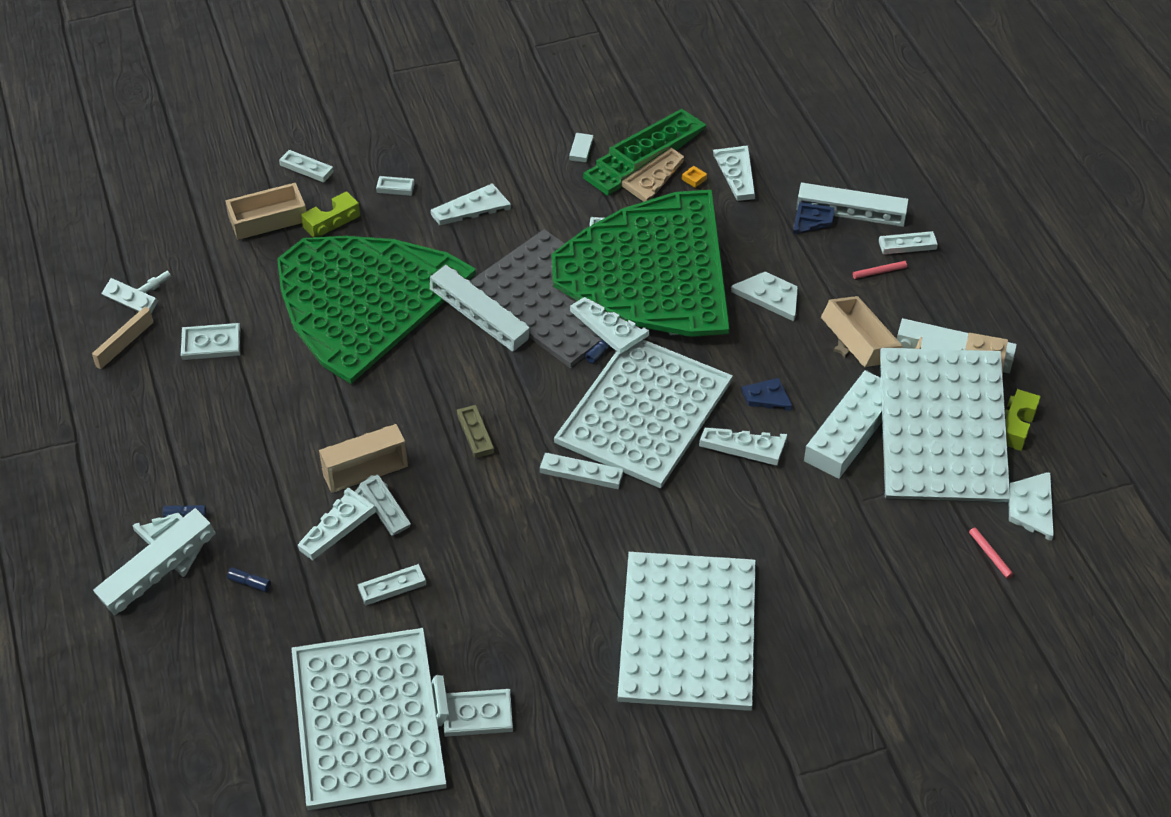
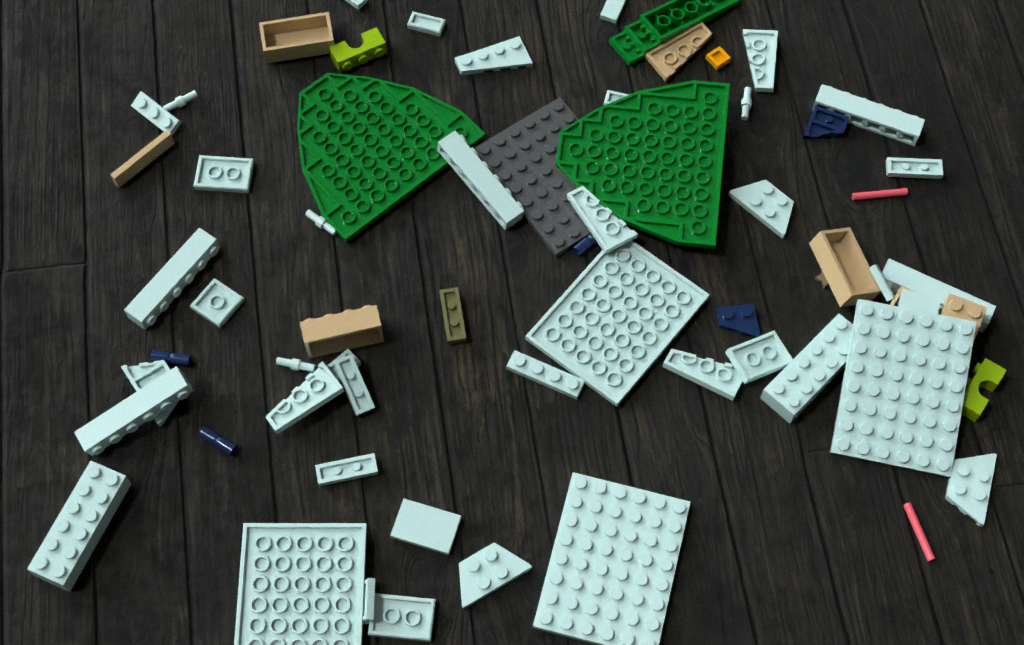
camera: 10 degrees right, 15 degrees up
none -> light aqua brick [27,461,131,592]
none -> light aqua brick [124,228,220,330]
none -> light aqua tile [190,278,245,328]
none -> light aqua bar [276,357,316,372]
none -> light aqua bar [305,209,337,236]
none -> light aqua tile [390,498,461,555]
none -> light aqua wing [459,543,532,610]
none -> light aqua tile [725,330,793,384]
none -> light aqua bar [741,87,752,120]
none -> light aqua tile [869,264,895,301]

